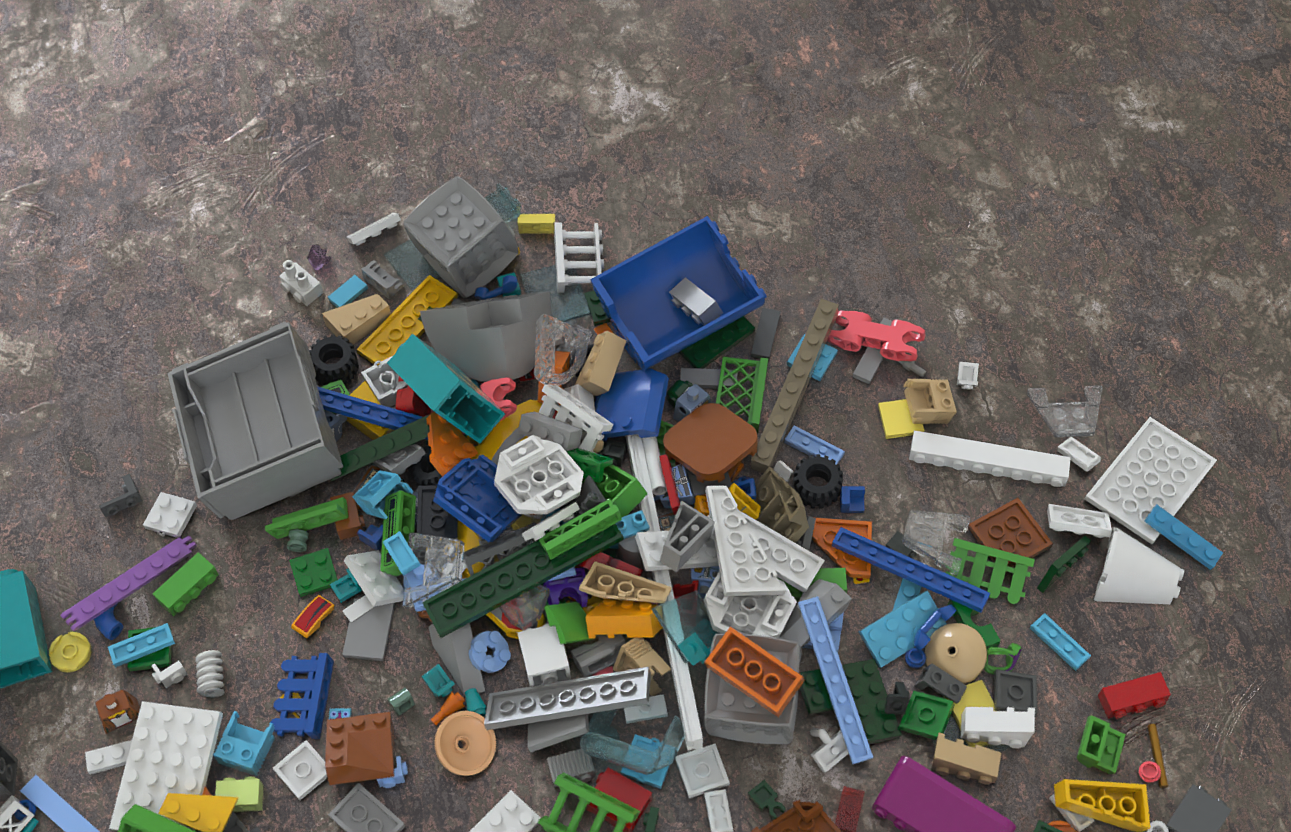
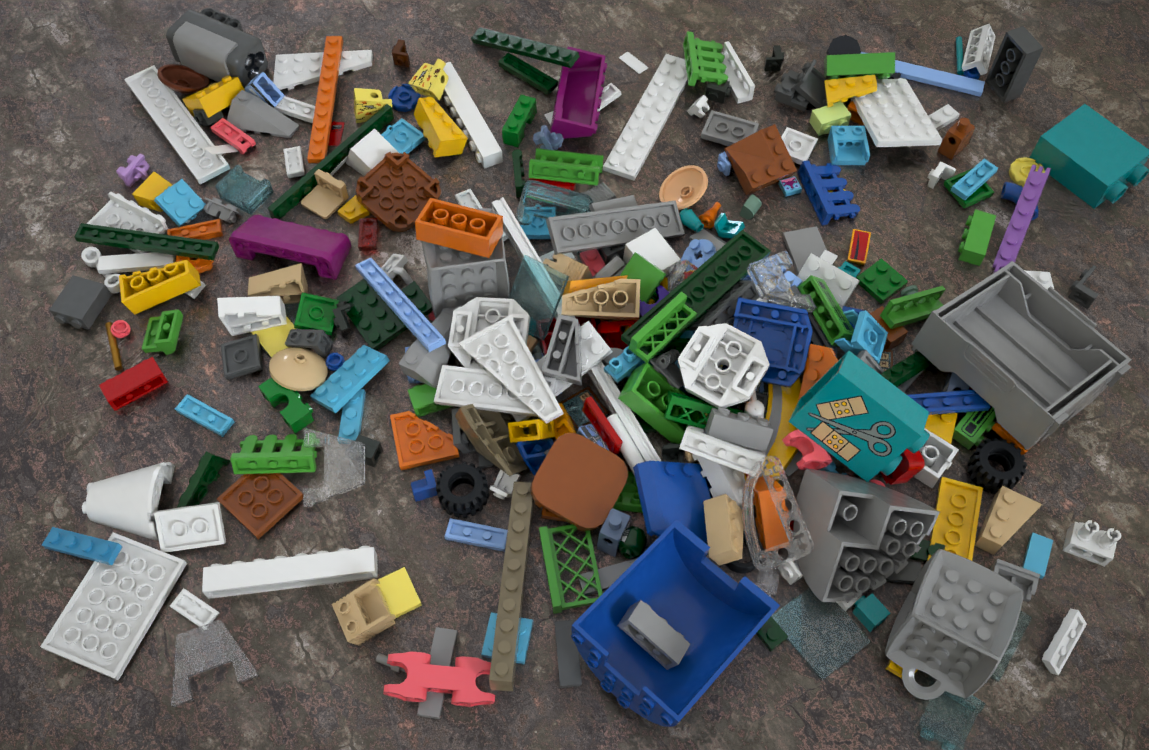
camera: 160 degrees right, 0 degrees up
white piece [196,650,224,697] -> none
clear purple tile [307,244,331,271] -> none
medium azure tile [383,531,421,576] -> none
blue bar [475,275,518,300] -> none
light yellow panel [518,214,555,234] -> none
white plate [522,502,580,541] -> none
white fence [554,222,604,293] -> none
teal bracket [677,632,712,666] -> none
blue plate [832,527,990,613] -> none
blue bar [914,605,956,651] -> none
white bracket [957,362,979,390] -> none
bright green piece [984,643,1022,675] -> none

